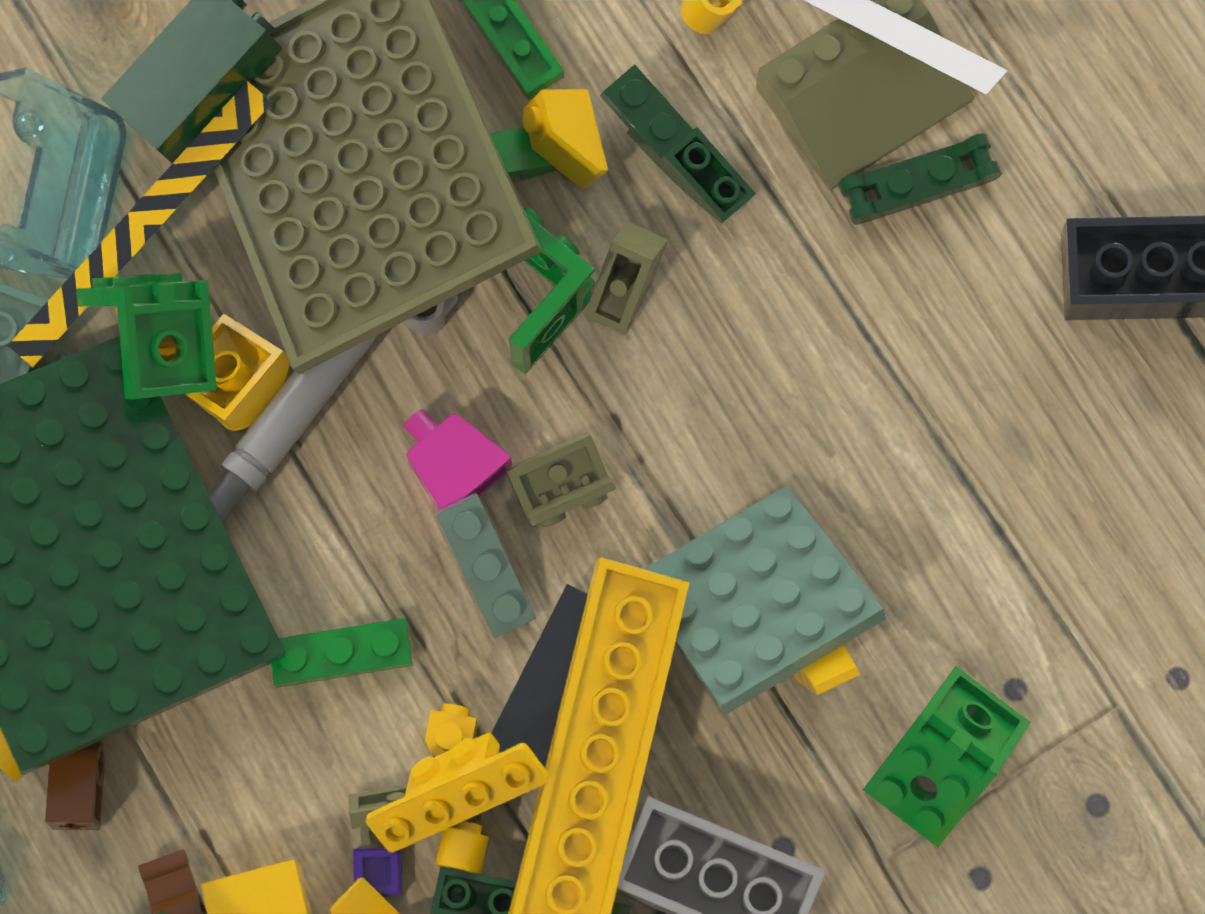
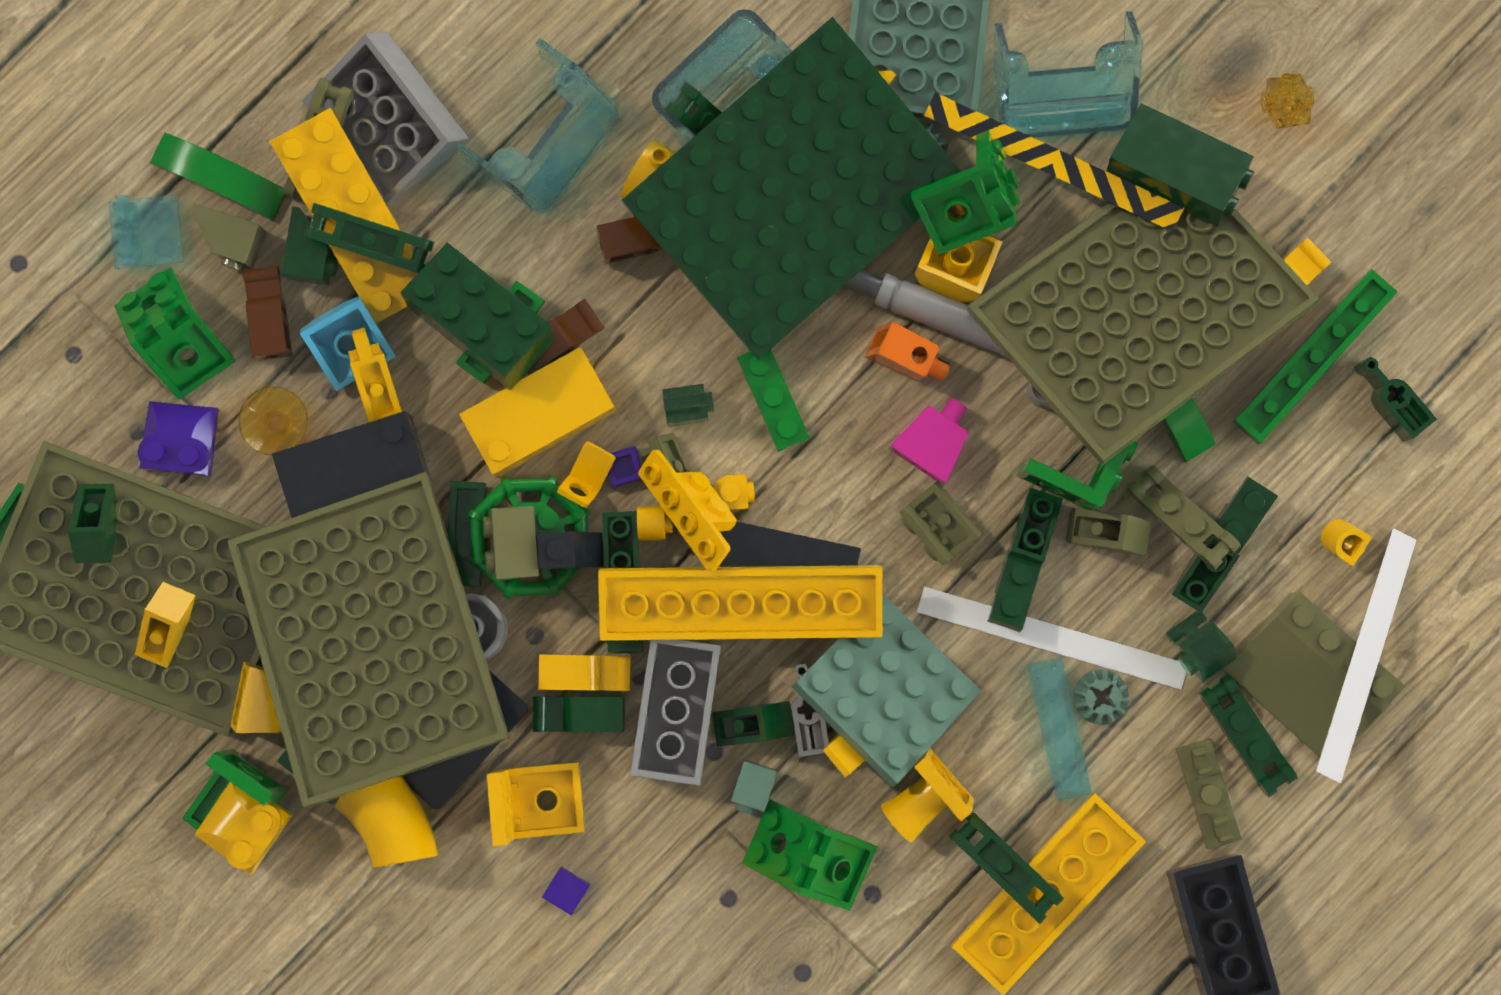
camera: 75 degrees right, 10 degrees up
sand green plate [434,493,536,638] -> none
yellow slope [523,89,608,189] -> none
none -> clear green brick [662,384,714,427]
none -> dark green slope [712,701,795,747]
none -> sand green brick [731,759,777,815]
none -> light grey piece [791,663,829,757]
none -> orange torso [865,322,950,382]
none -> yellow plant [881,748,974,843]
none -> white sticker [917,587,1188,690]
none -> dark green plate [949,811,1064,924]
none -> yellow plate [951,792,1146,995]
none -> dark green slope [987,488,1063,632]
none -> clear light blue plate [1027,657,1092,801]
none -> sand green gear [1073,669,1130,725]
none -> olive plate [1127,465,1241,570]
none -> clear green brick [1165,611,1237,682]
none -> olive plate [1175,739,1242,850]

